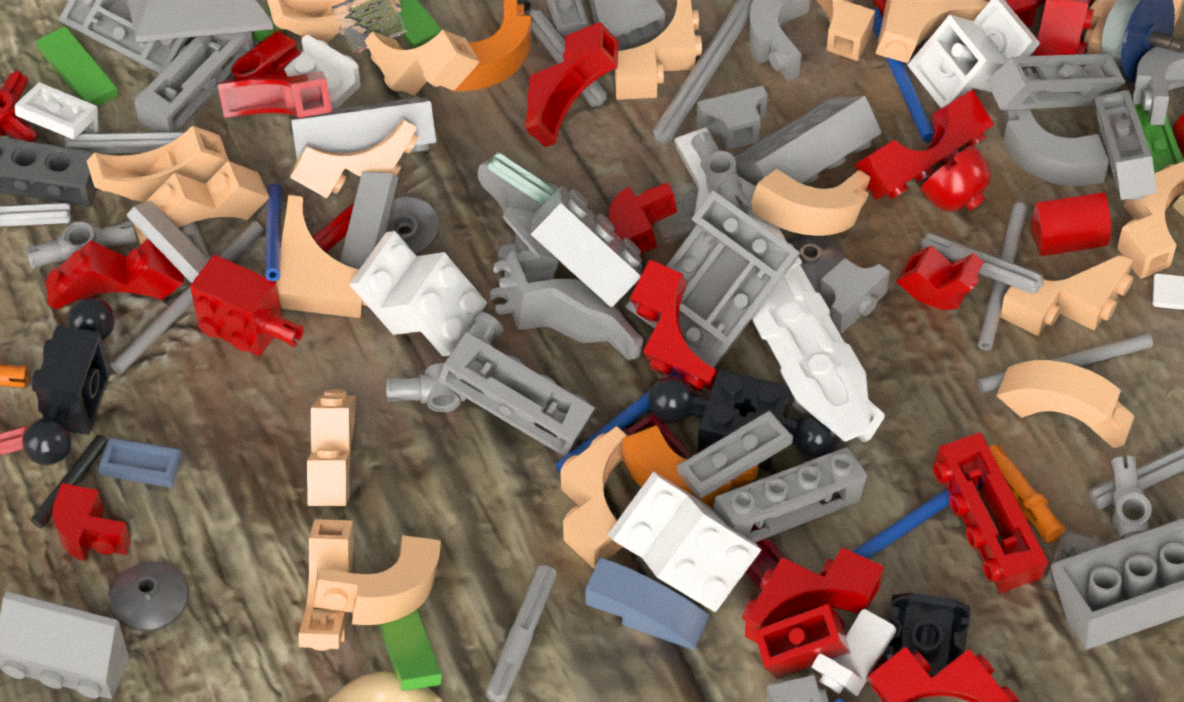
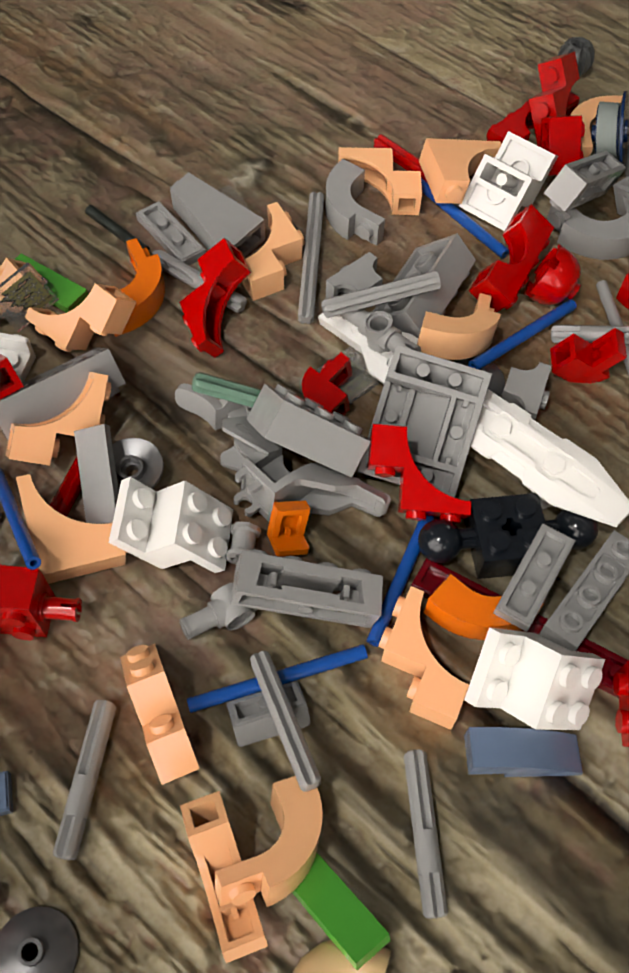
camera: 25 degrees left, 5 degrees up
none -> light grey axle [53,700,116,860]
none -> blue piece [187,644,368,713]
none -> light grey slope [226,681,311,747]
none -> light grey axle [250,651,321,792]
none -> orange bracket [267,500,311,557]
none -> light grey axle [321,271,441,318]
none -> blue piece [468,299,577,370]

